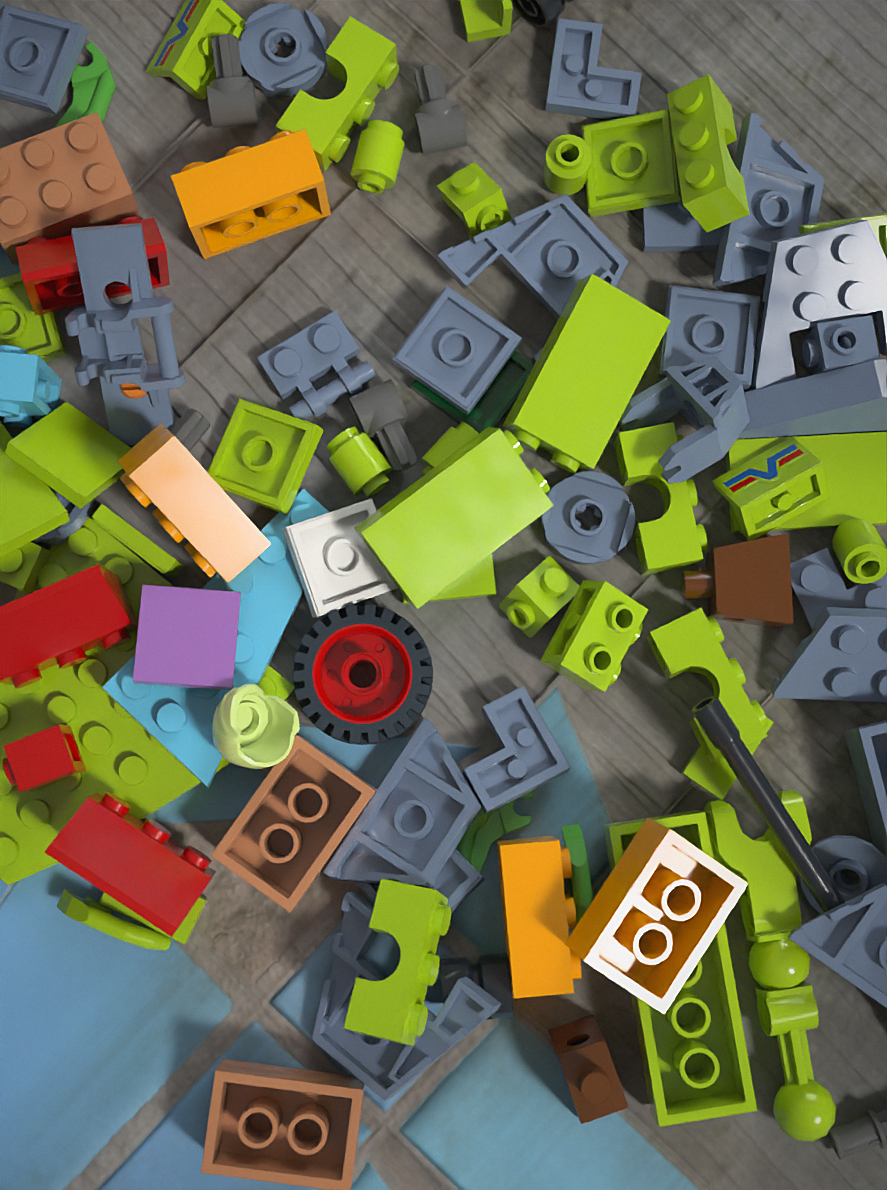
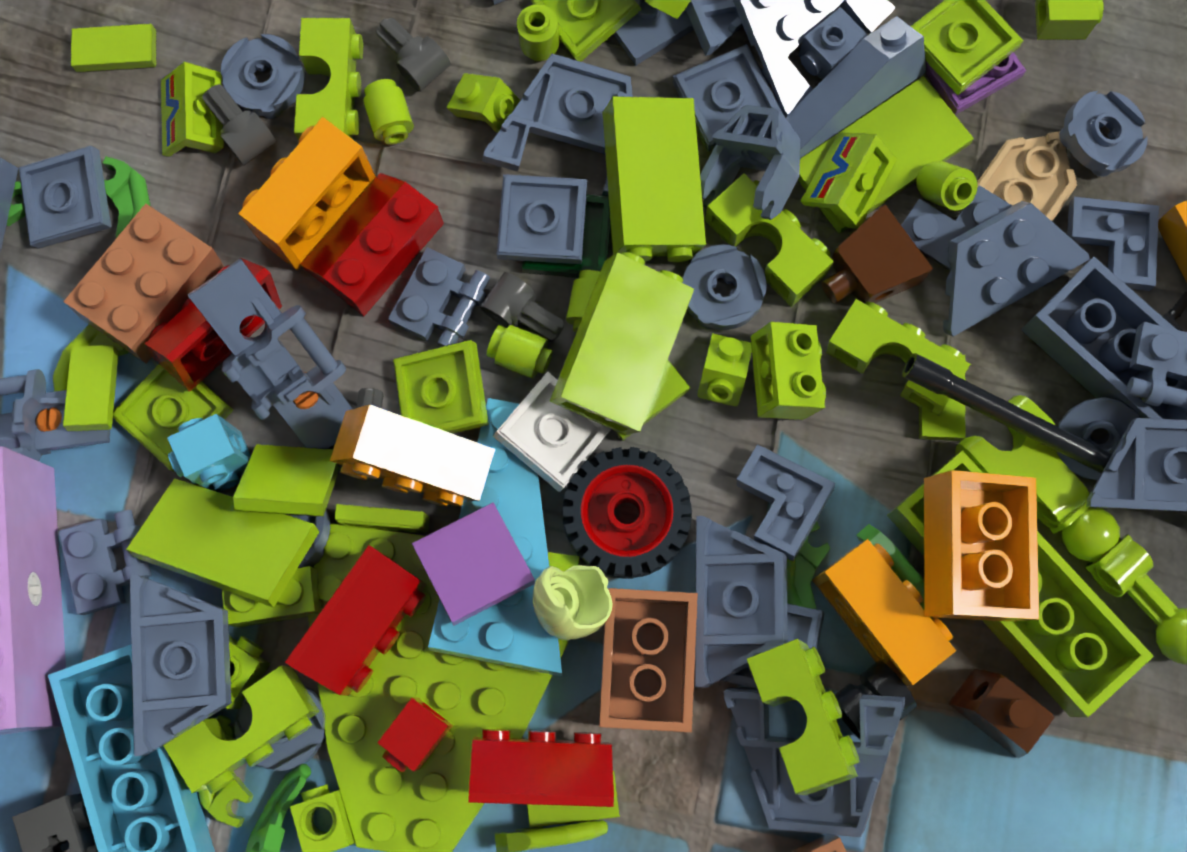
camera: 25 degrees left, 5 degrees down
none -> red slope [300,173,444,316]

